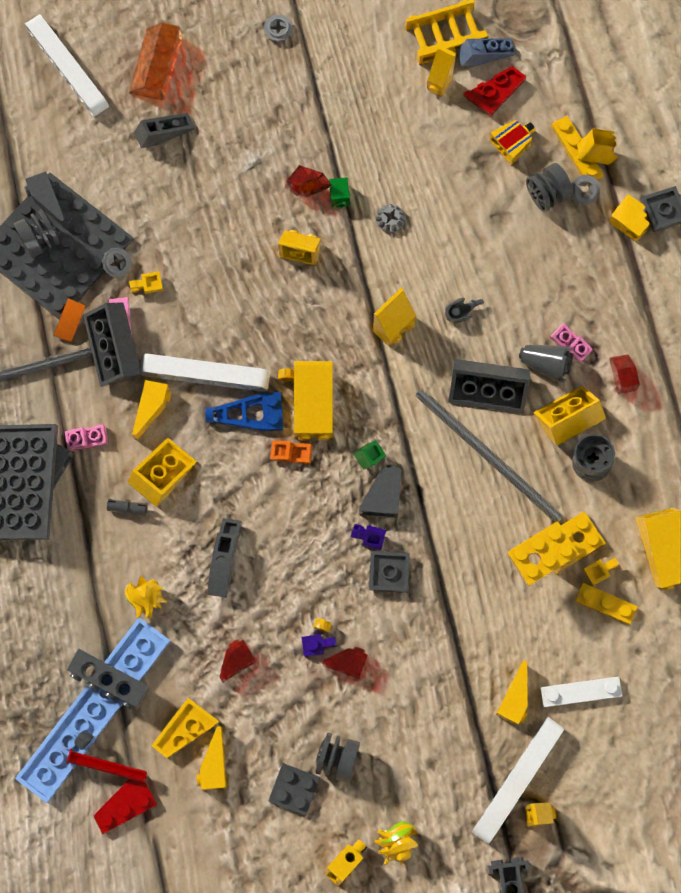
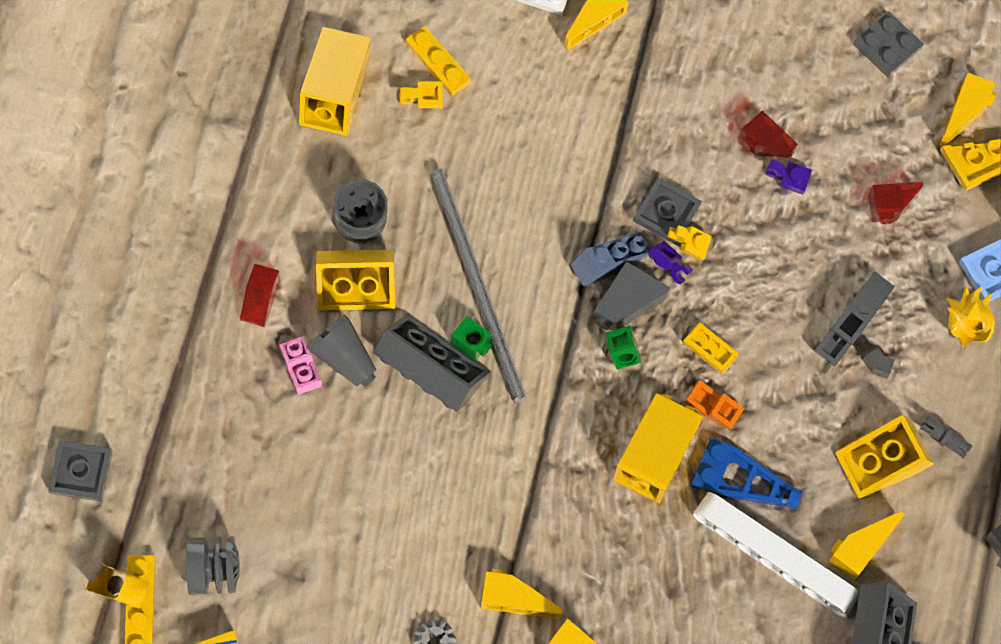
camera: 160 degrees left, 5 degrees down
bright pink slope [65,424,109,450] -> none
yellow axle [278,368,294,382] -> none
yellow axle [313,618,332,633] -> none
dark grey wheel [316,732,360,783] -> none
yellow slope [373,288,416,347] -> none
dark grey piece [445,298,484,323] -> none
yellow bracket [507,511,606,587] -> none
light grey gear [572,175,600,205] -> none
yellow piece [609,194,650,243] -> none
none -> green brick [451,316,492,361]
none -> yellow slope [481,569,563,620]
none -> sand blue slope [571,232,651,286]
none -> yellow plate [667,226,712,260]
none -> yellow plate [683,322,739,375]
none -> flat silver piece [862,347,895,378]

